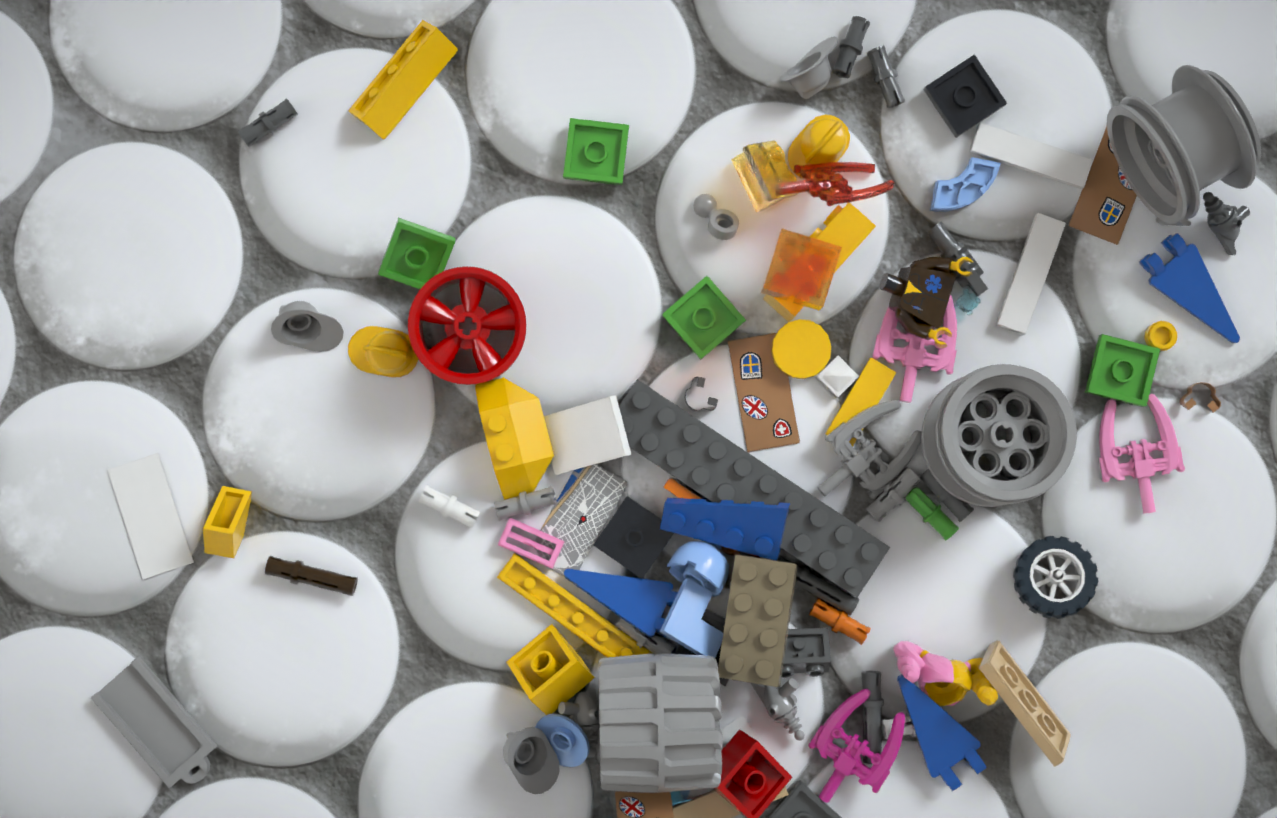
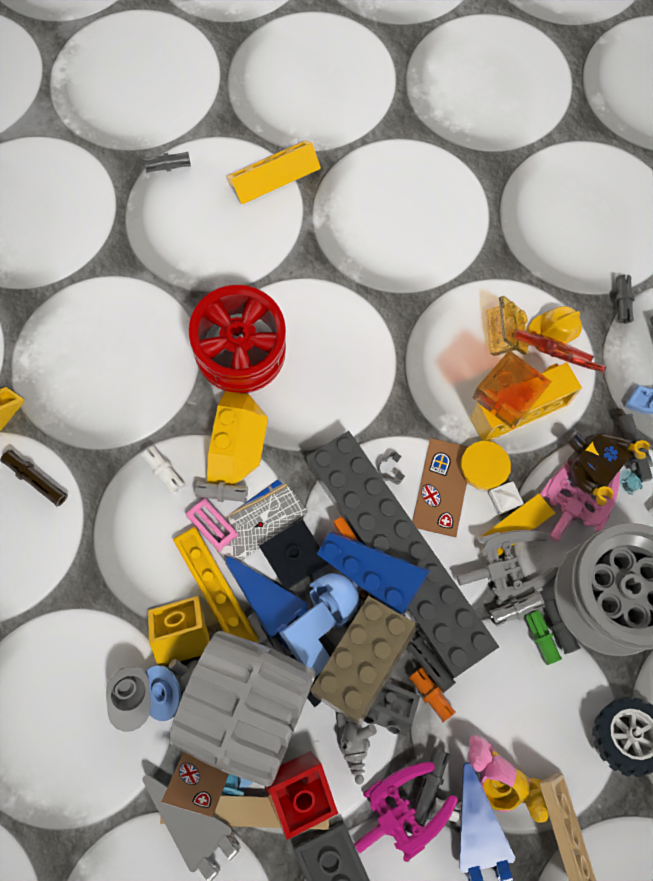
camera: 25 degrees right, 15 degrees down
light grey piece [271,301,344,352] -> none
yellow piece [348,326,419,377] -> none
bright green plate [378,217,455,289] -> none
white tile [544,395,631,475] -> none
bright green plate [563,118,629,185] -> none
bright green plate [662,276,746,360] -> none
light grey plate [693,194,739,240] -> none
light grey piece [780,36,838,99] -> none
dark grey pin [832,16,870,79] -> none

